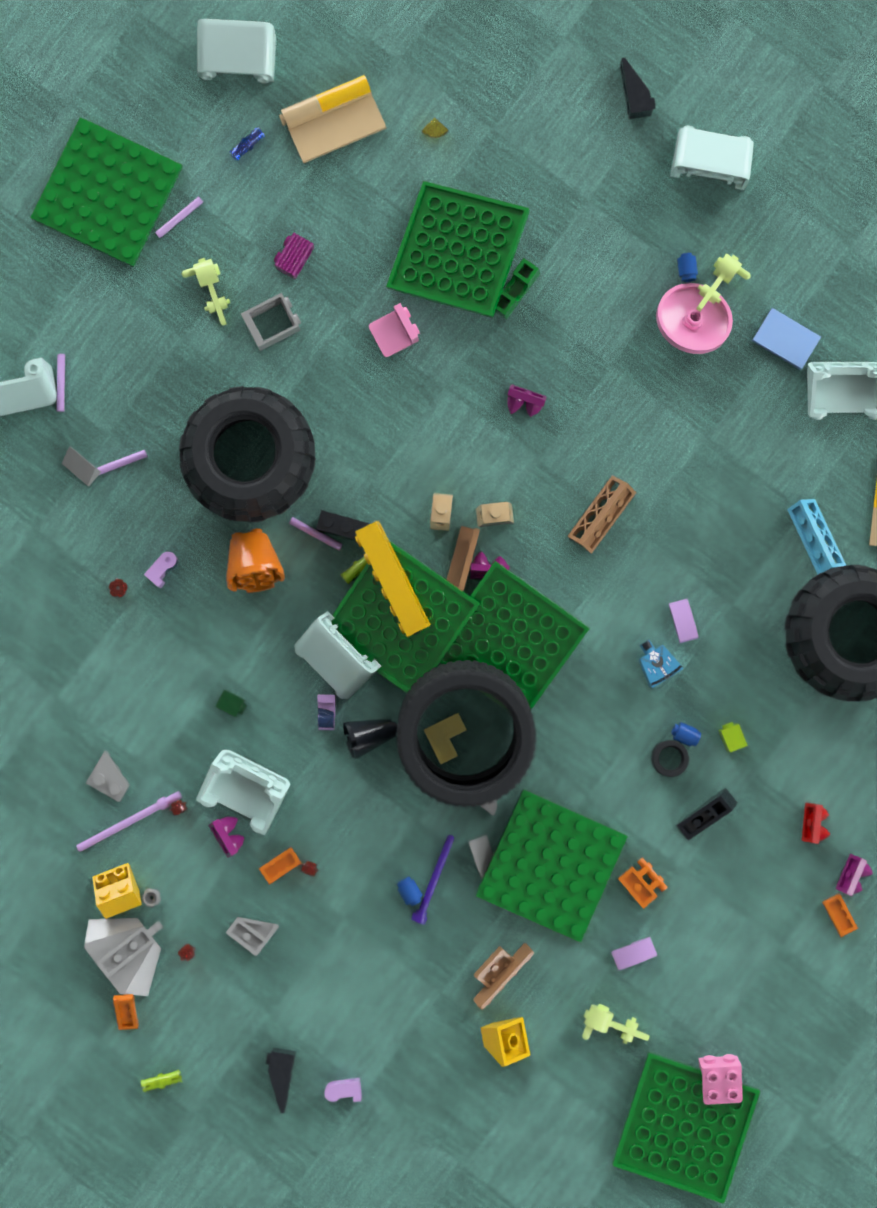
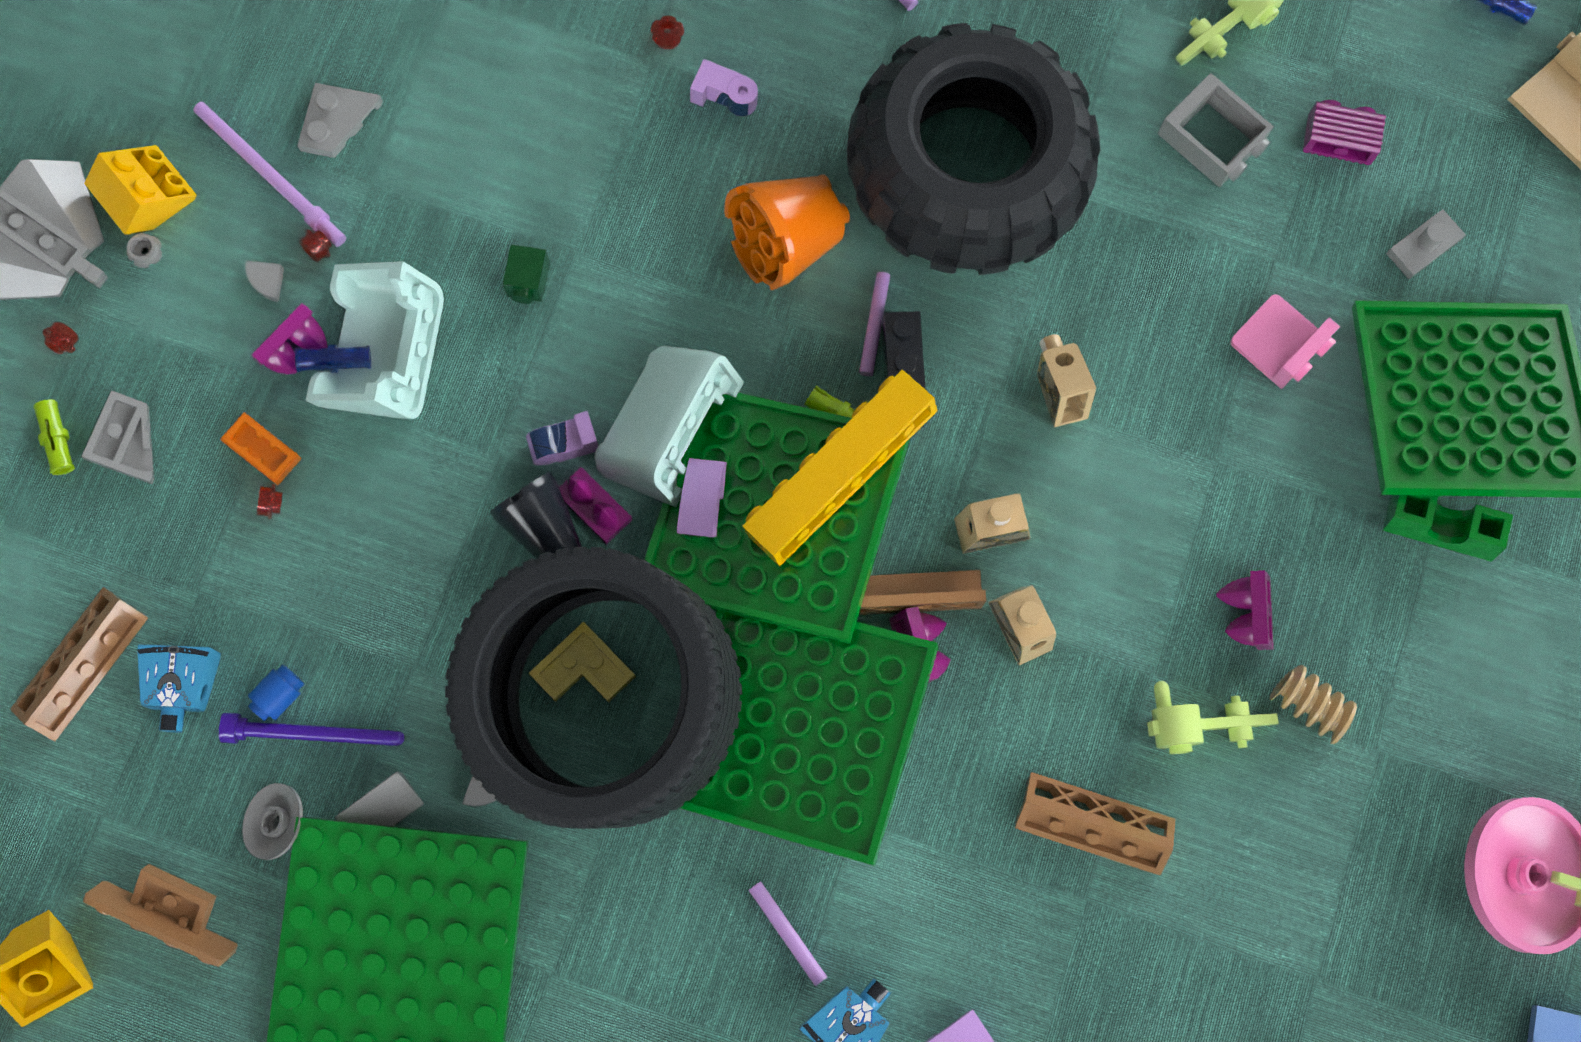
camera: 65 degrees right, 10 degrees down
none -> medium nougat fence [10,587,148,741]
none -> lime pin [33,399,75,475]
none -> dark azure torso [137,645,221,733]
none -> light grey dish [242,783,303,860]
none -> light grey tile [245,261,284,302]
none -> clear blue pin [295,344,372,373]
none -> magenta tile [559,467,633,545]
none -> lavender slope [677,458,727,537]
none -> lavender bar [749,881,827,986]
none -> tan torso [1037,334,1096,428]
none -> yellowish green piece [1147,681,1279,754]
none -> tan piece [1270,665,1357,745]
none -> light grey tile [1386,209,1466,280]

